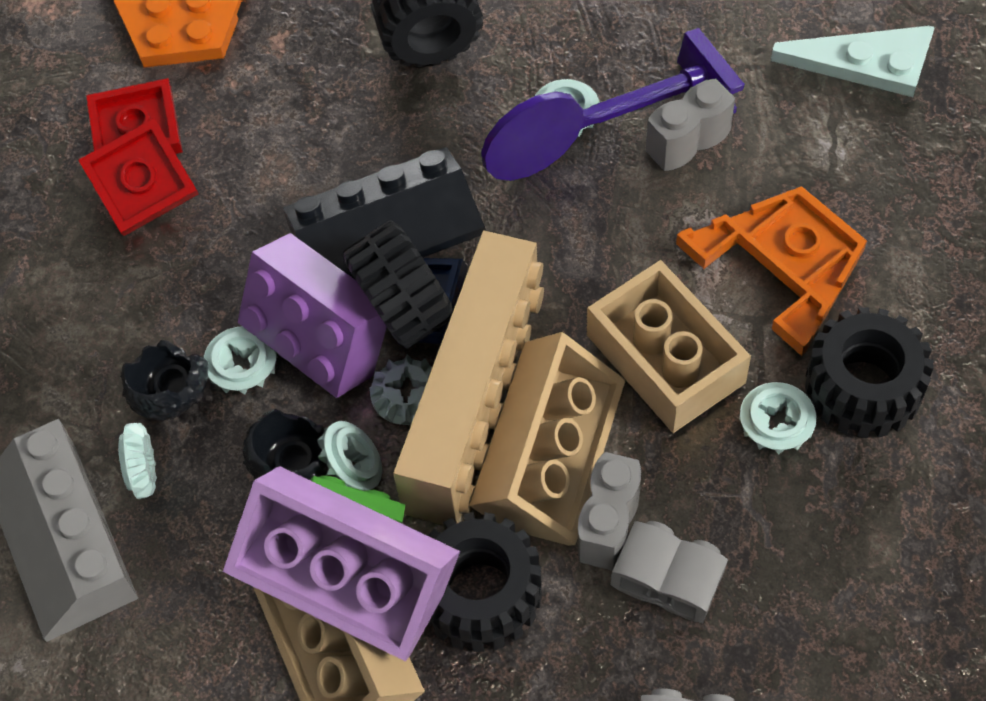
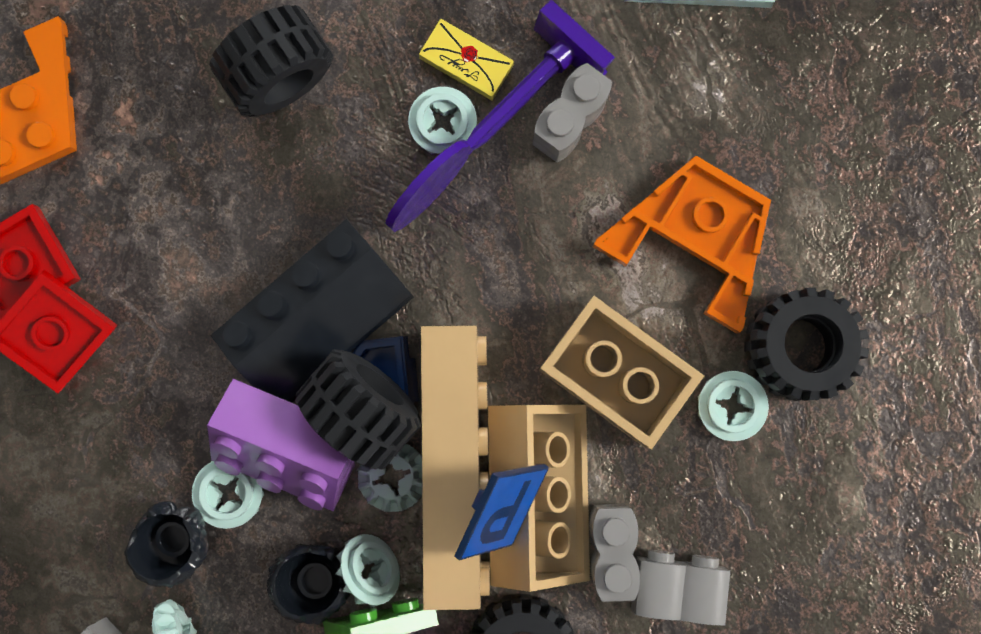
camera: 20 degrees left, 25 degrees up
none -> light yellow tile [419,19,514,101]
none -> piece [454,464,549,561]

